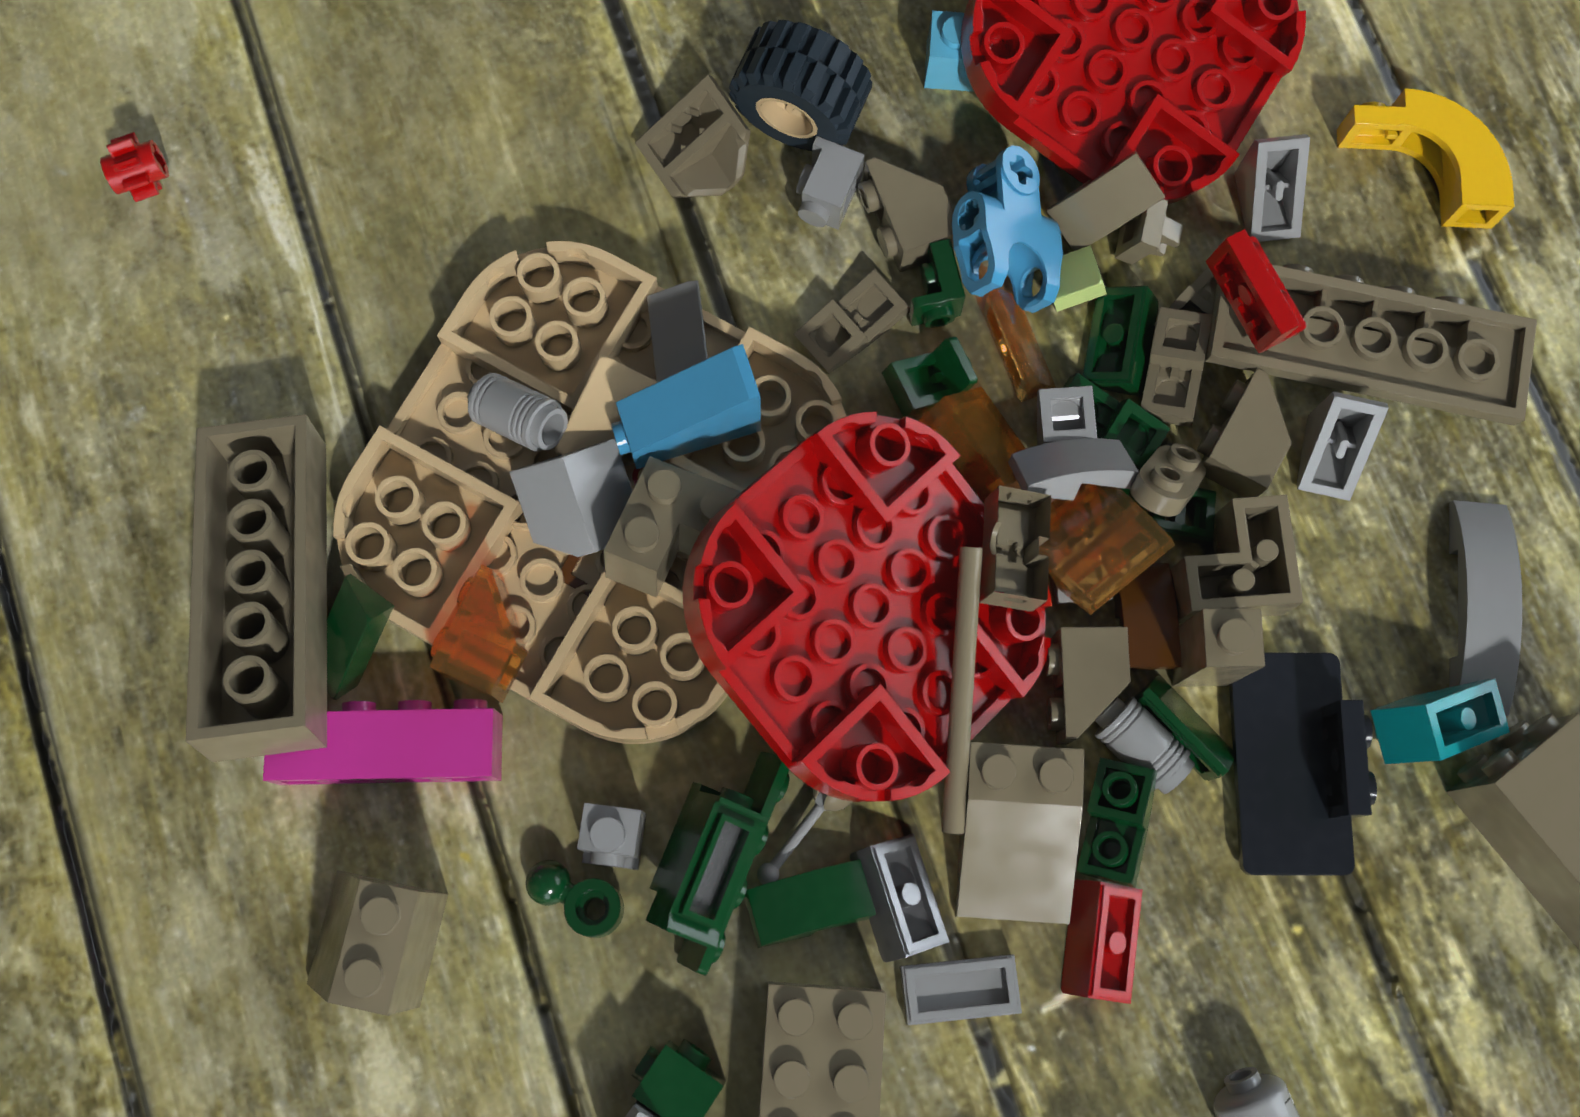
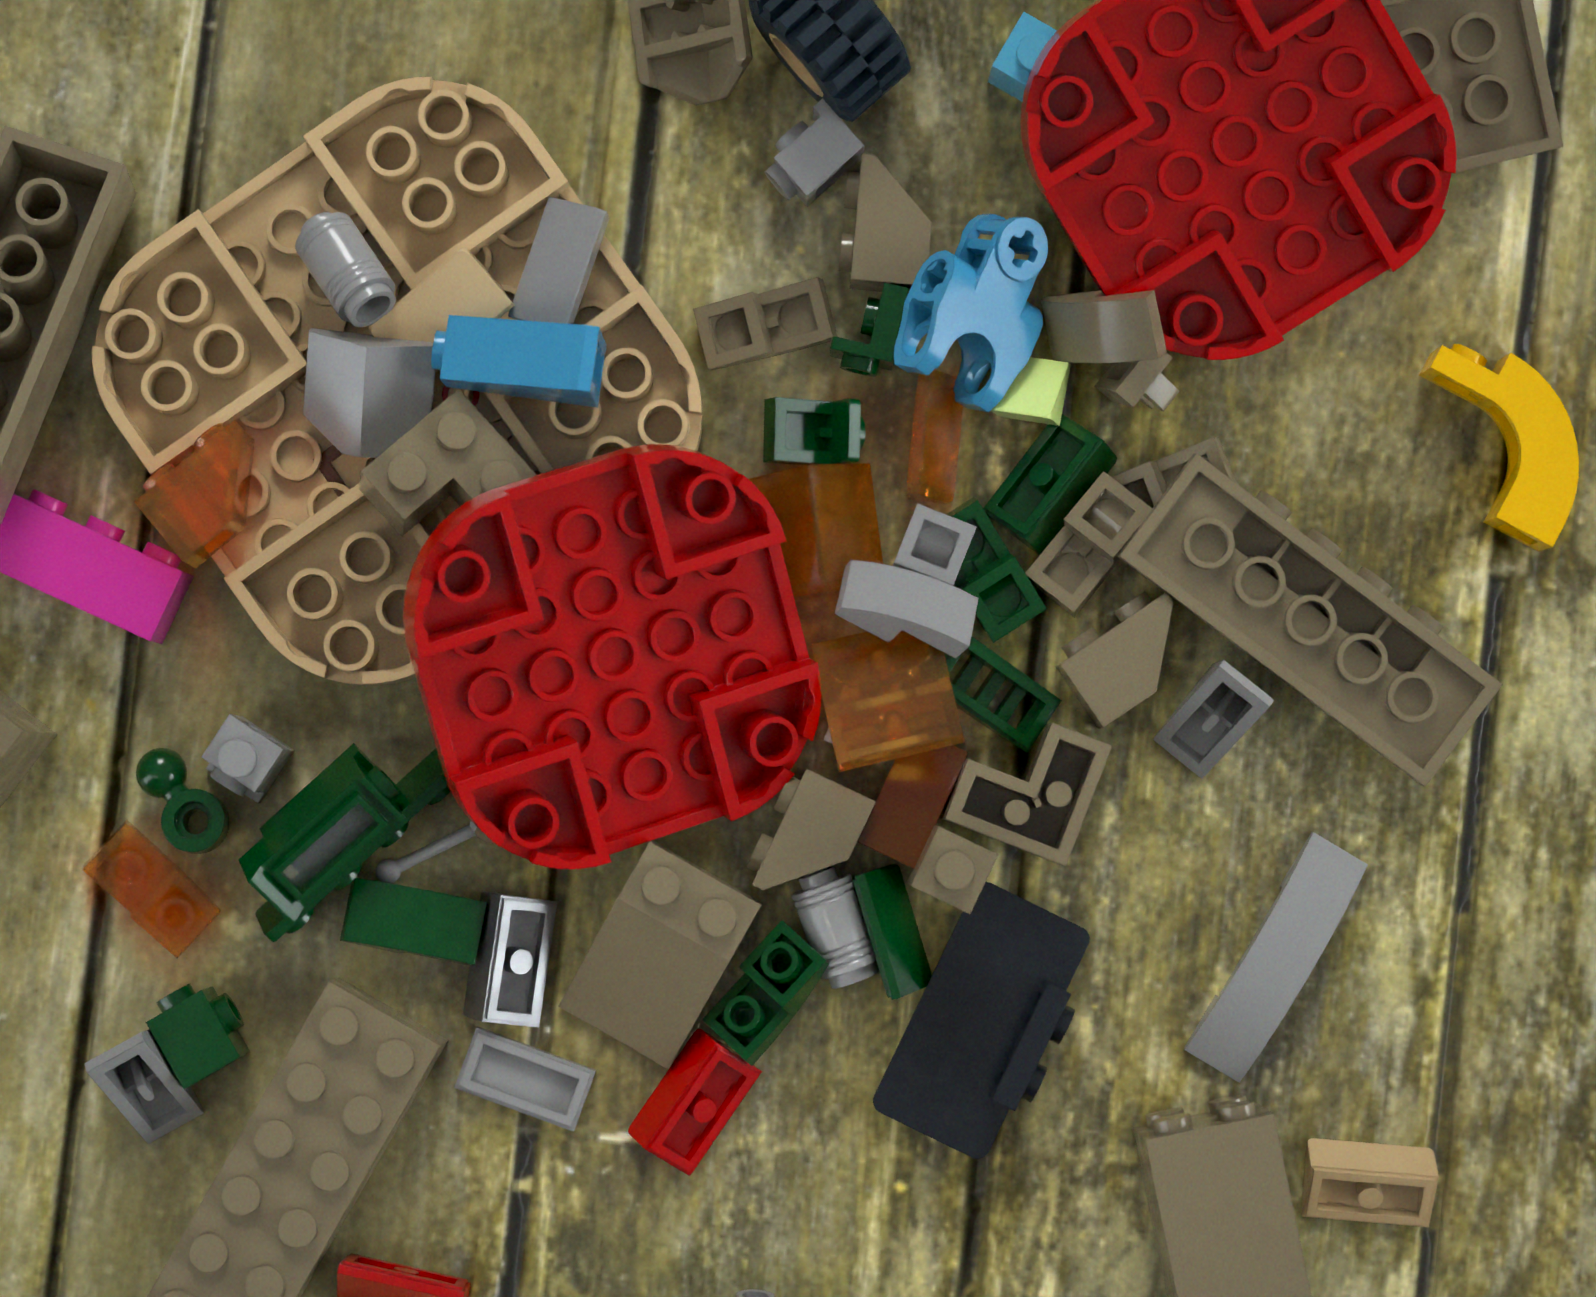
camera: 30 degrees right, 10 degrees up
dark green slope [327,573,394,700] -> none
dark tan piece [942,547,983,834] -> none
dark tan piece [979,486,1051,612] -> none
dark tan plate [1130,443,1206,517] -> none
red bracket [1205,229,1307,354] -> none
light grey slope [1234,134,1310,242] -> none
teal slope [1370,678,1510,764] -> none
none -> clear orange slope [82,819,221,958]

